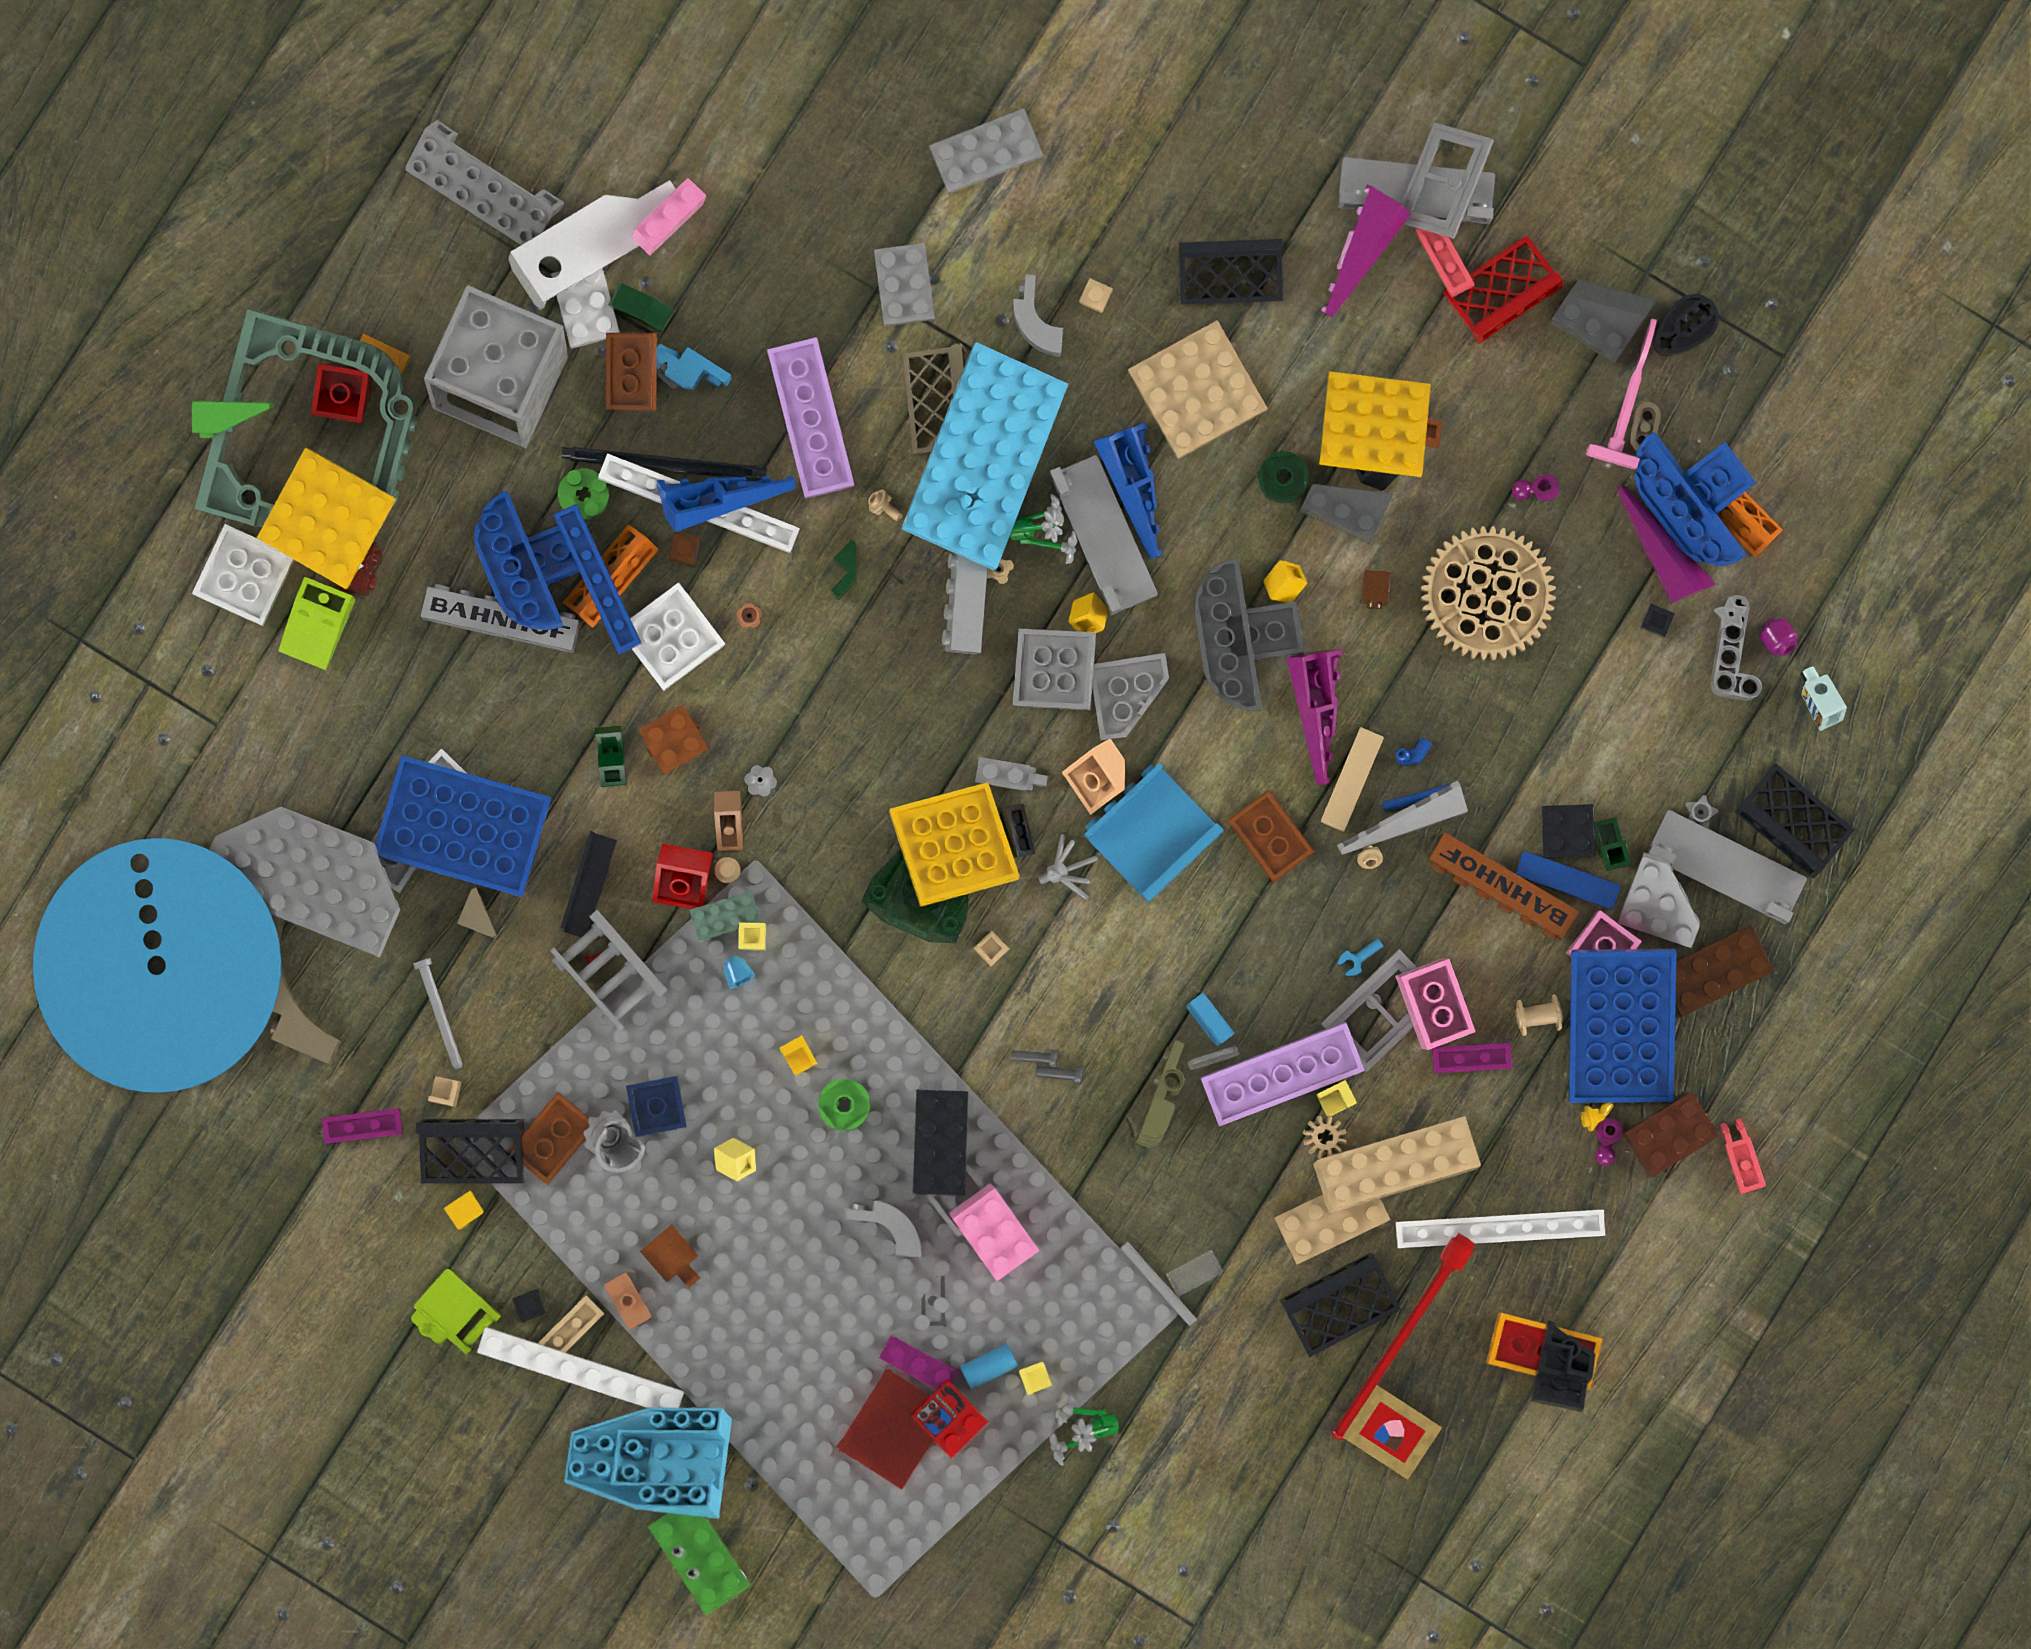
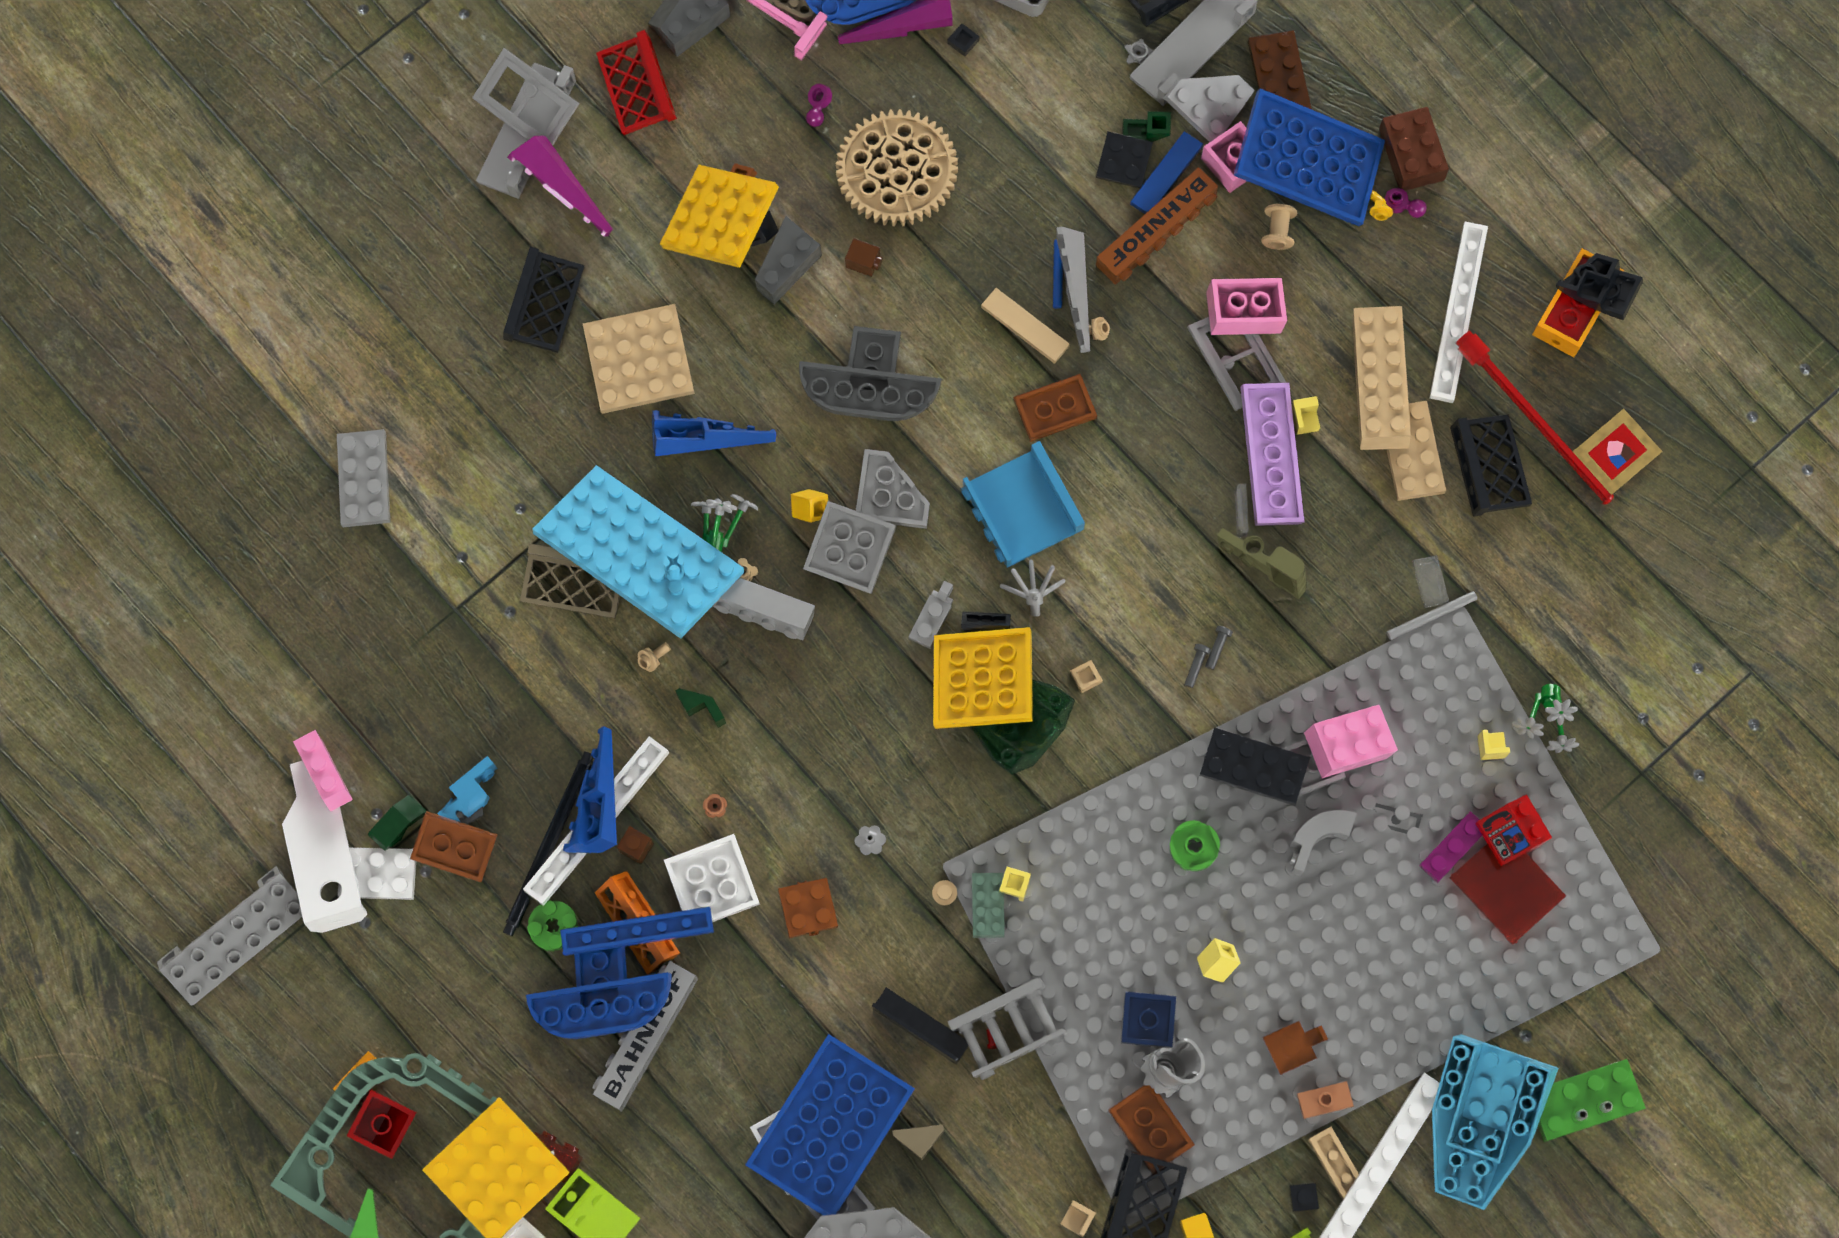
camera: 65 degrees left, 10 degrees down
light grey bar [413,958,462,1070] -> none
light grey piece [424,285,568,448] -> none
dark green slope [595,726,627,787] -> none
red slope [652,843,713,909] -> none
medium nougat slope [714,791,743,851] -> none
dark azure hat [723,955,756,989] -> none
lavender plate [767,337,855,499] -> none
yellow panel [780,1035,818,1075] -> none
light grey plate [874,243,935,327] -> none
dark azure brick [960,1343,1018,1390] -> none
light grey arch [1013,274,1063,358] -> none
light grey bracket [1050,455,1158,615] -> none
light nougat slope [1062,739,1125,815] -> none
tan plate [1079,278,1113,313] -> none
dark azure brick [1186,992,1235,1047] -> none
dark green plate [1258,451,1310,503] -> none
yellow panel [1263,560,1307,603] -> none
magenta wedge [1286,649,1342,784] -> none
tan gear [1303,1116,1347,1159] -> none
dark azure bar [1337,939,1383,976] -> none
blue arm [1395,738,1432,766] -> none
coral plate [1415,228,1474,298] -> none
magenta plate [1432,1043,1512,1074] -> none
coral hinge [1720,1118,1766,1194] -> none

